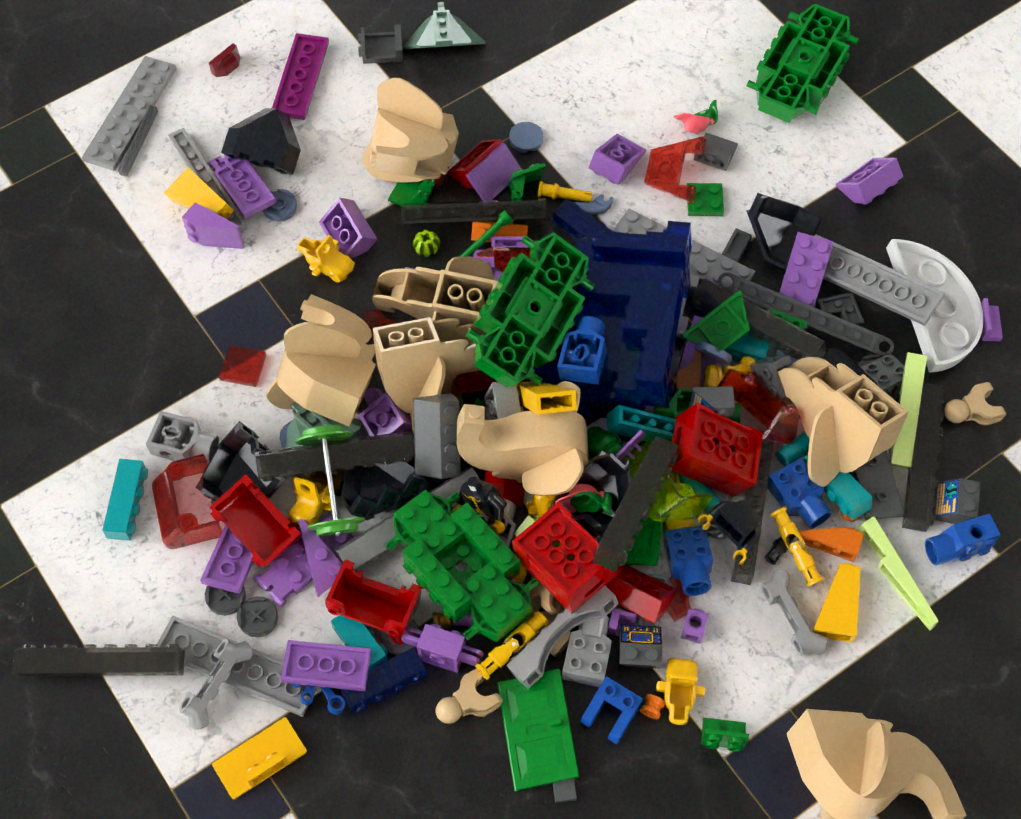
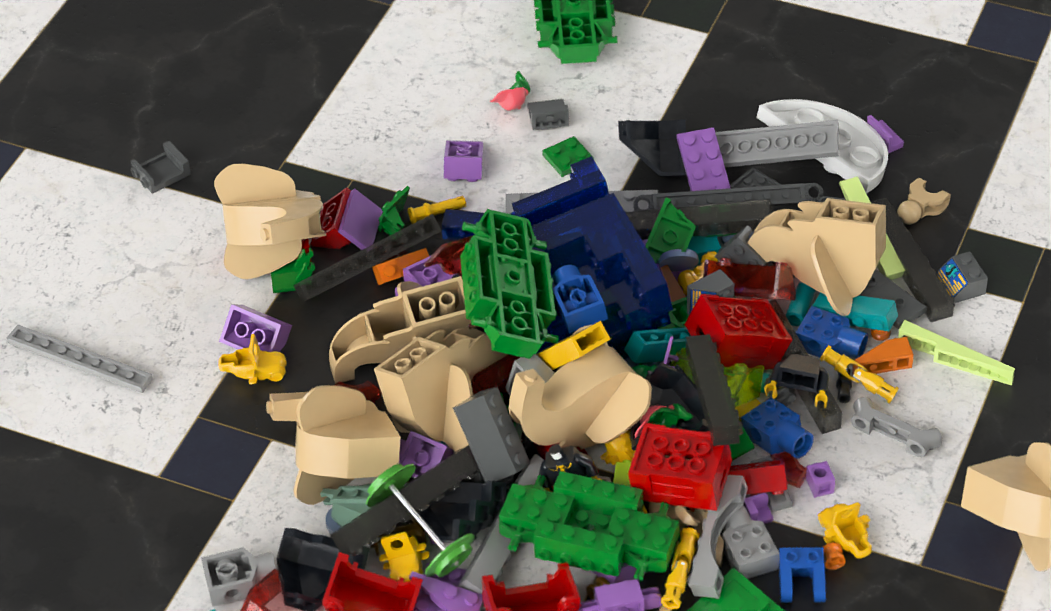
camera: 30 degrees left, 15 degrees down
yellow slope [164,167,234,219] -> none
medium lavender slope [182,202,245,249] -> none
medium lavender hinge [207,155,277,219] -> none
dark red slope [209,43,240,77] -> none
clear red tile [219,345,266,387] -> none
black panel [221,108,301,175] -> none
sand blue tile [262,189,297,221] -> none
magenta plate [272,33,329,120] -> none
panel [403,2,486,50] -> none
lime piece [413,230,440,257] -> none
green piece [459,210,514,257] -> none
sand blue tile [509,122,543,153] -> none
sand blue piece [570,194,613,216] -> none
dark grey slope [618,624,662,669] -> none
clear red wing [644,136,706,204] -> none
green bracket [701,717,749,752] -> none
dark grey tile [722,228,752,263] -> none
yellow slope [812,563,861,643] -> none
medium lavender slope [836,158,904,205] -> none
blue brick [925,514,1001,566] -> none

